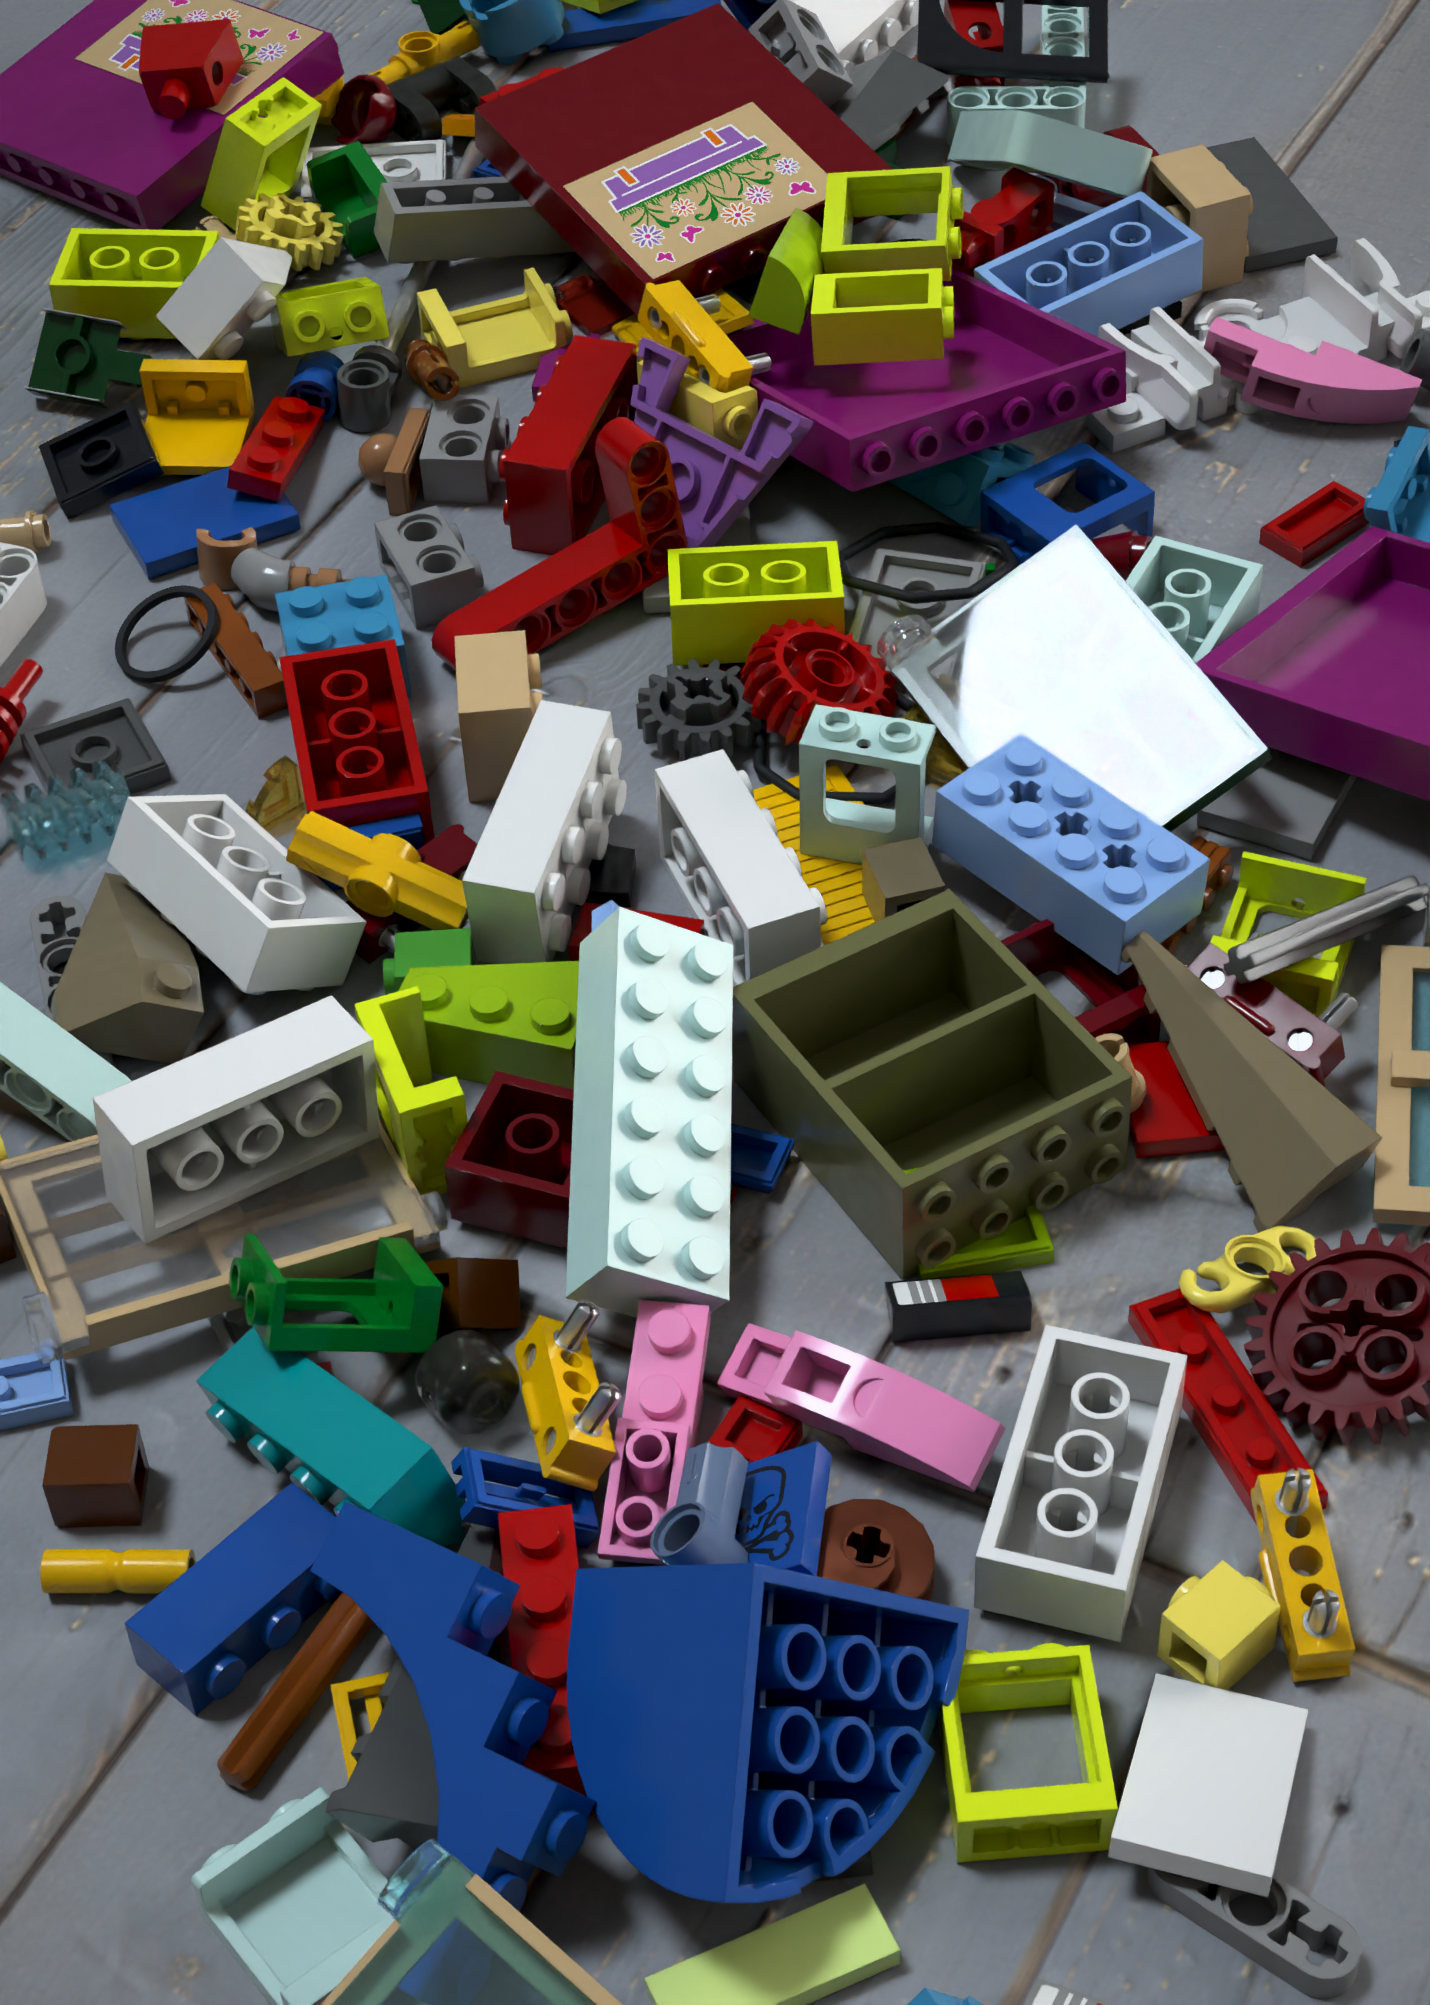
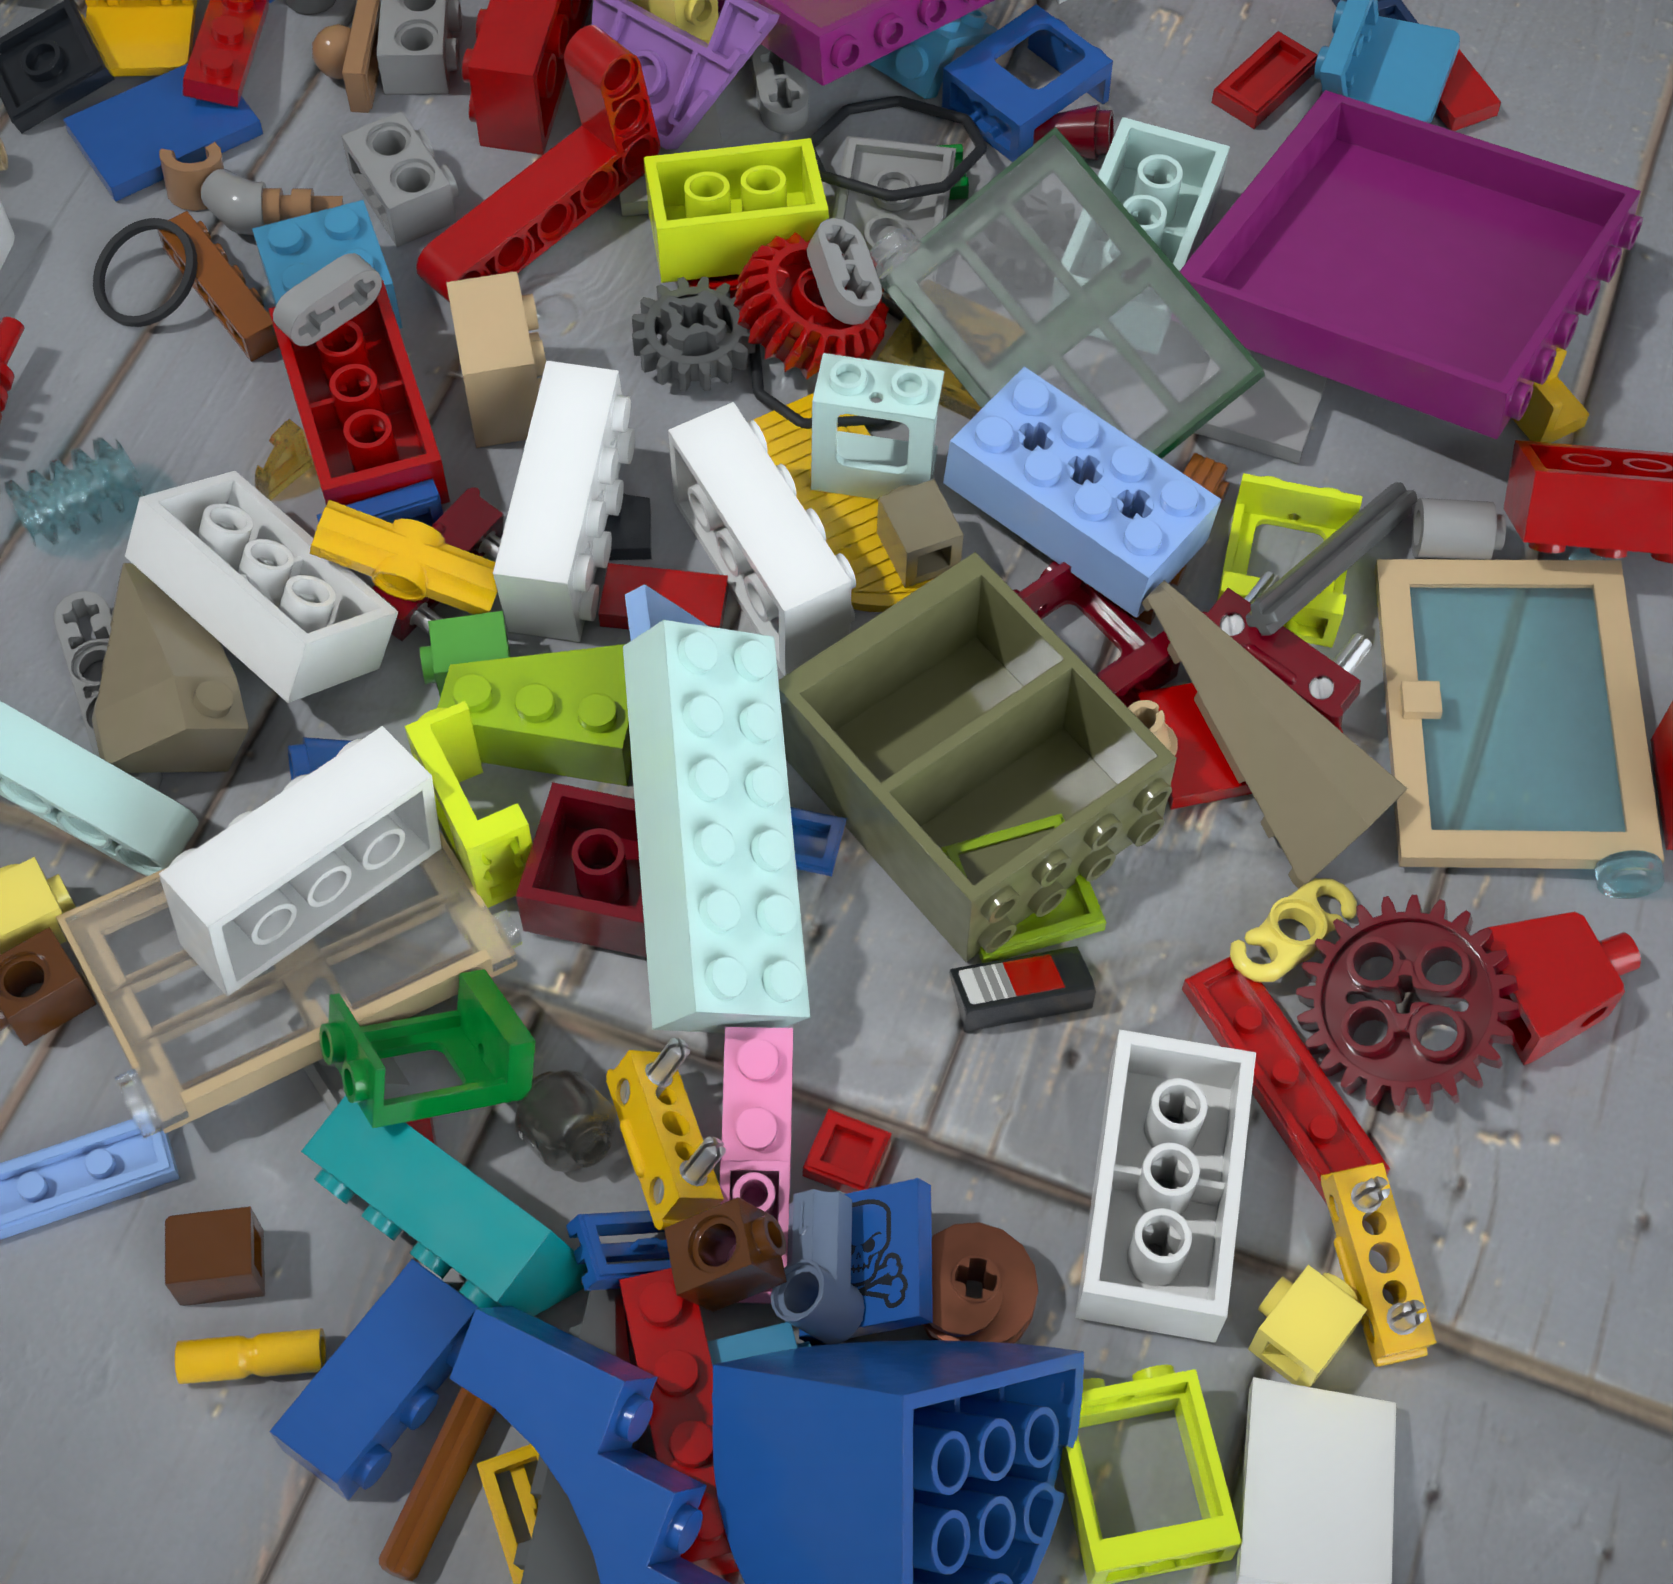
camera: 10 degrees left, 15 degrees up
dark grey tile [20,698,171,819] -> none
reddish brown panel [425,1257,521,1333] -> none
bright pink slope [717,1323,1005,1492] -> none
none -> light grey beam [273,253,382,346]
none -> reddish brown brick [664,1197,787,1312]
none -> light grey beam [752,44,809,134]
none -> light grey beam [807,218,882,325]

